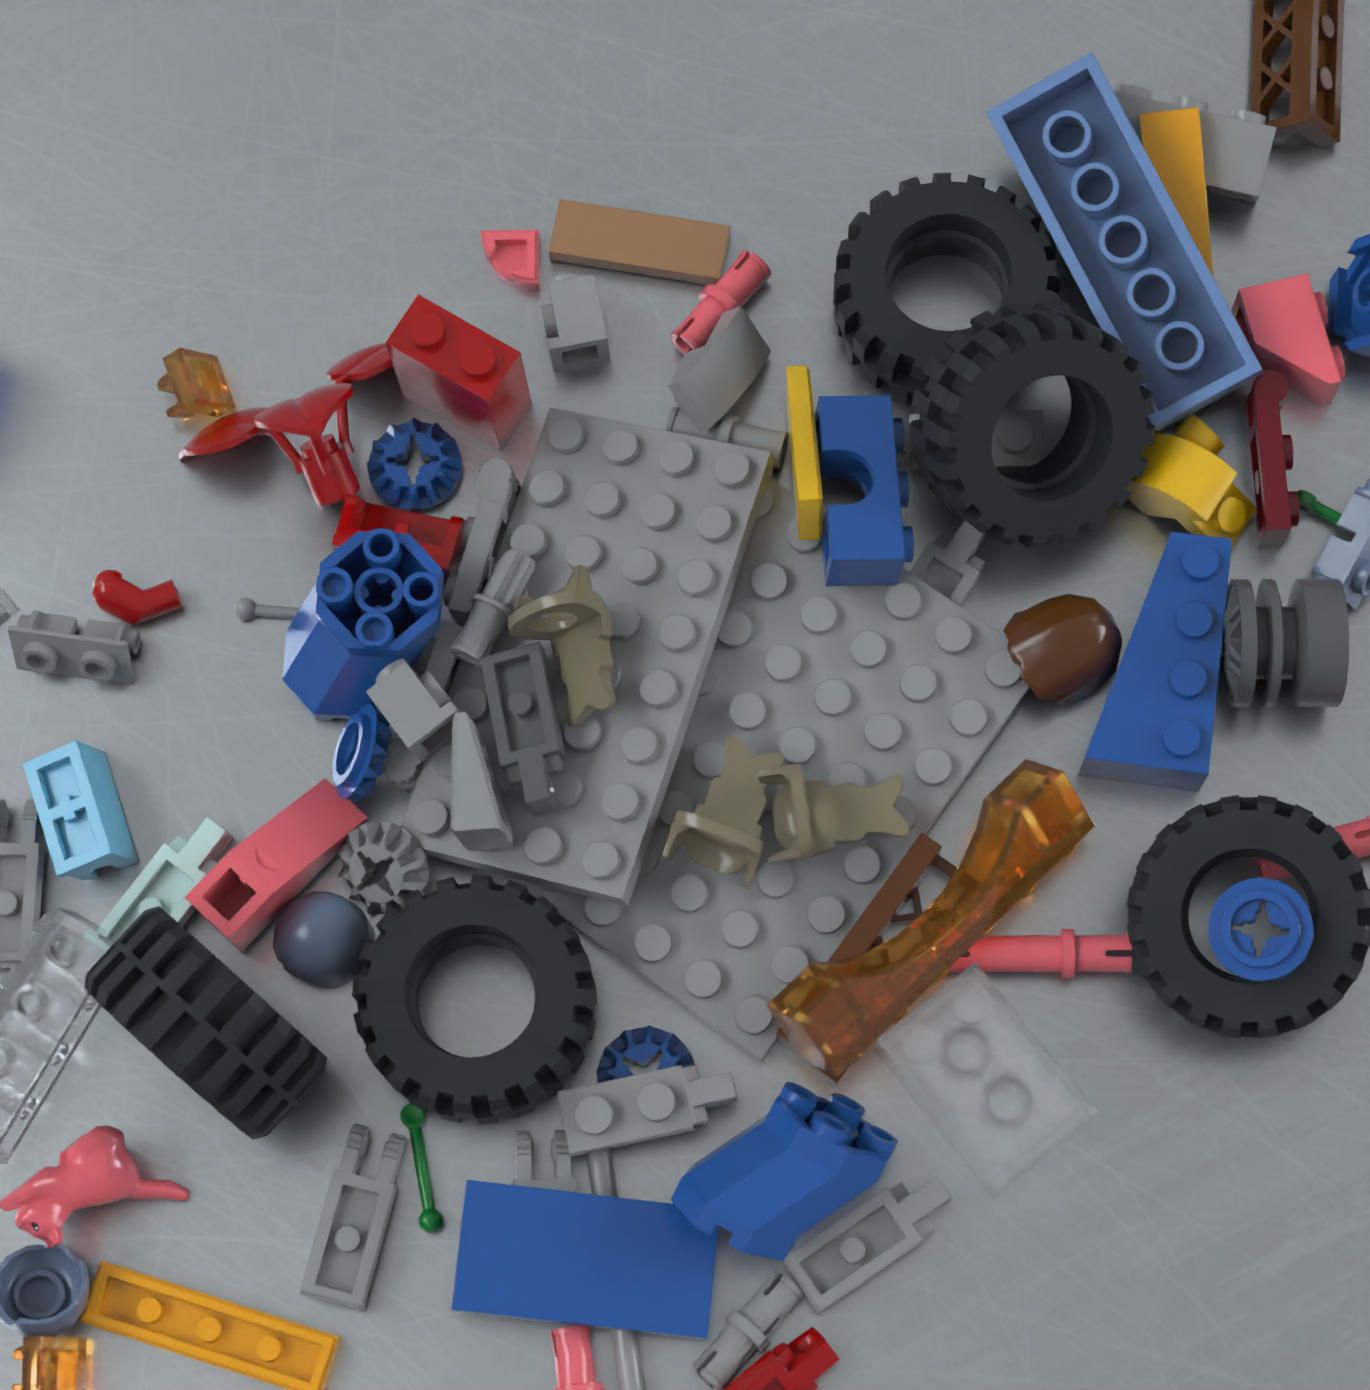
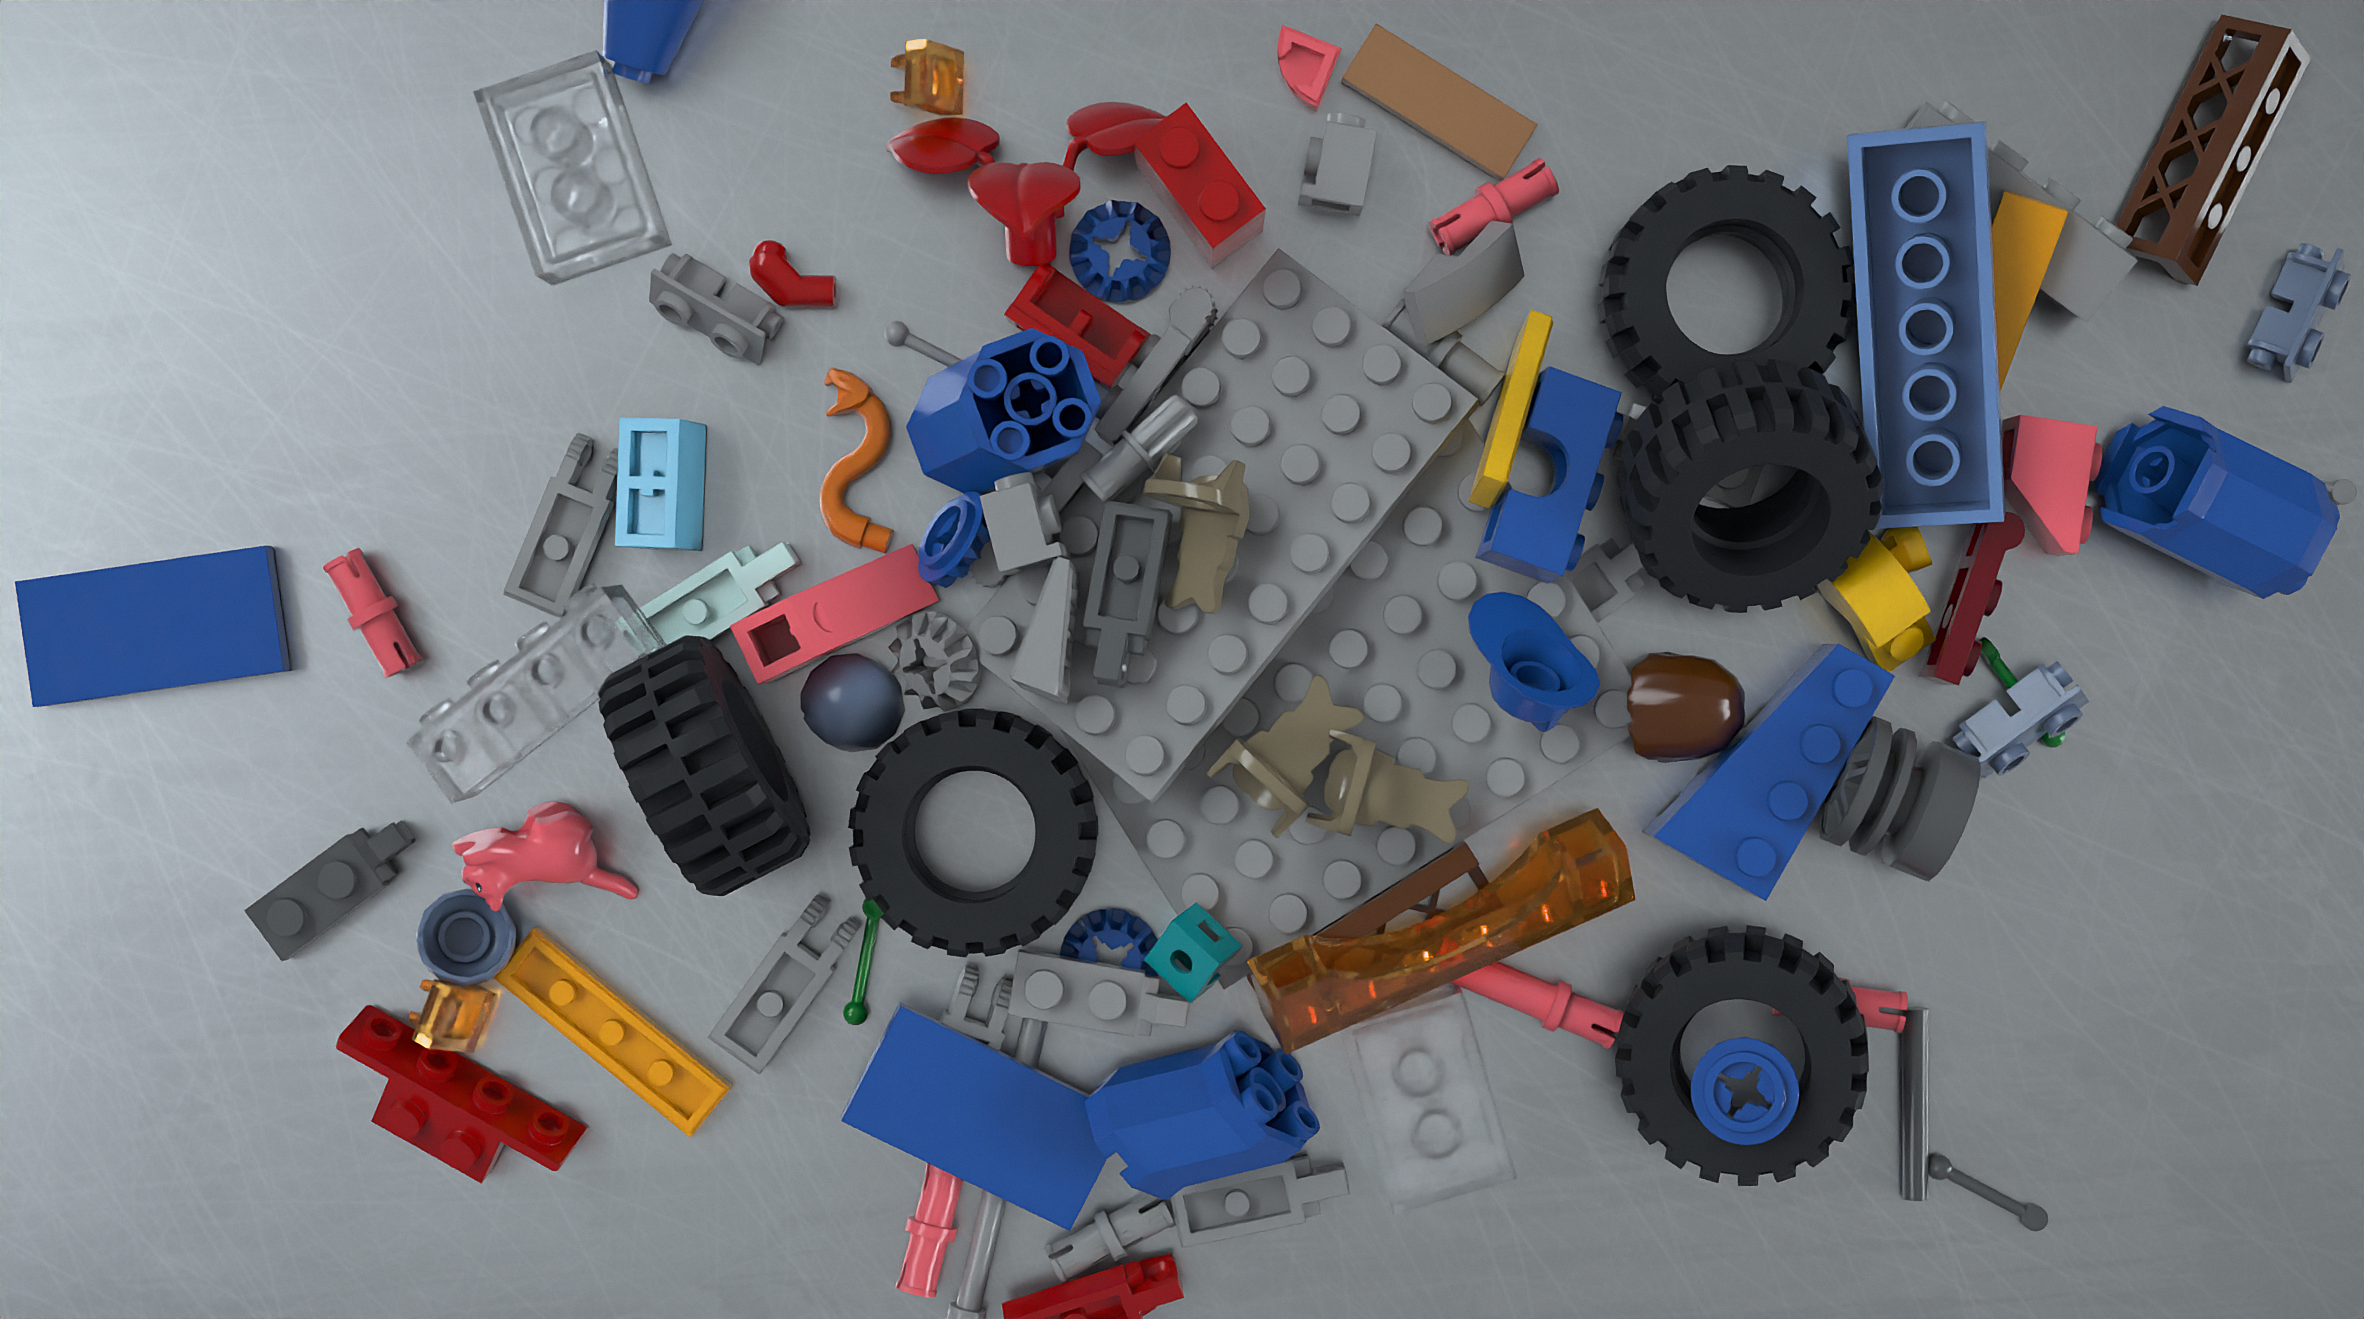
camera: 15 degrees right, 15 degrees up
none -> orange animal [820,368,894,554]
none -> teal piece [1144,902,1243,1004]
none -> blue piece [1468,592,1600,732]

